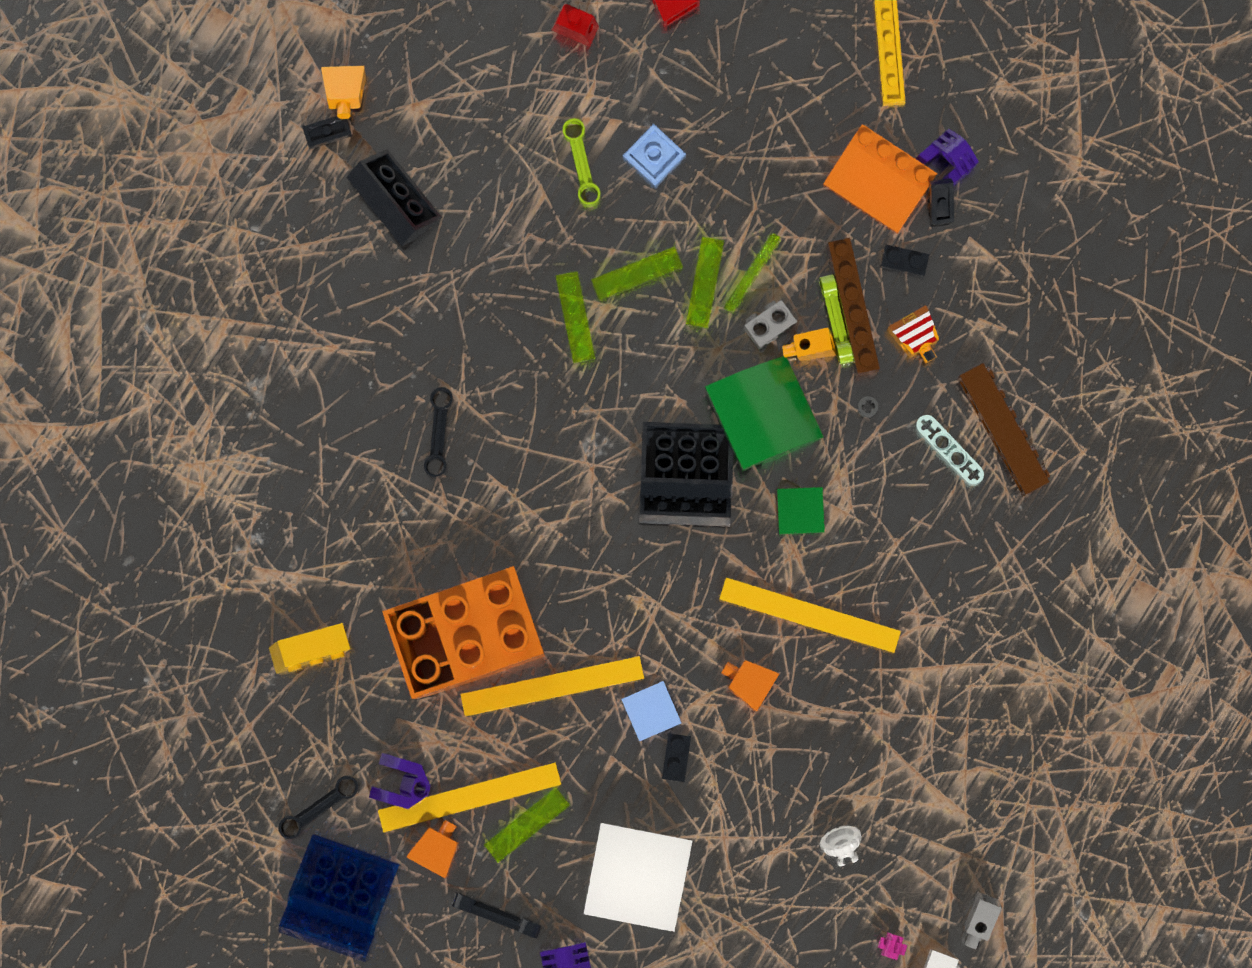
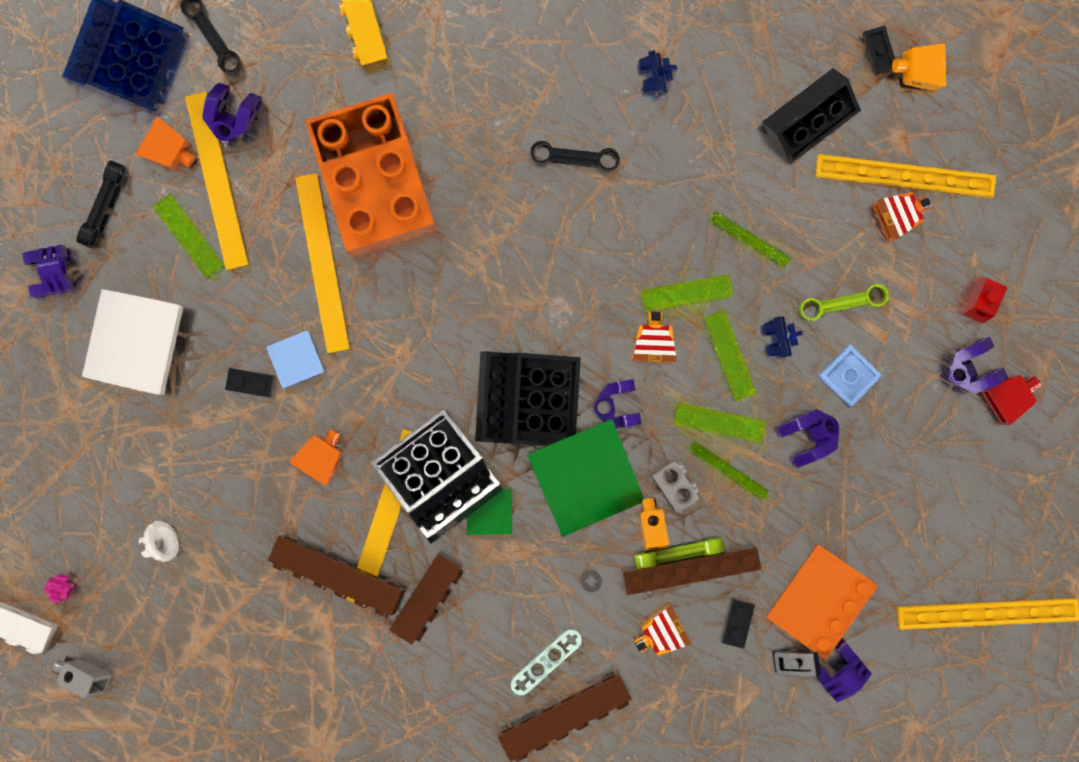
camera: 90 degrees right, 5 degrees up
none -> reddish brown brick [268,535,406,617]
none -> black slope [371,409,503,544]
none -> reddish brown brick [389,552,463,645]
none -> dark purple piece [592,379,642,428]
none -> torso [632,312,676,363]
none -> clear blue hips [639,50,678,94]
none -> clear neon green axle [710,210,792,268]
none -> clear blue hips [764,316,803,358]
none -> dark purple piece [776,409,839,468]
none -> yellow tile [815,154,996,198]
none -> torso [872,192,932,242]
none -> dark purple piece [949,336,1008,394]

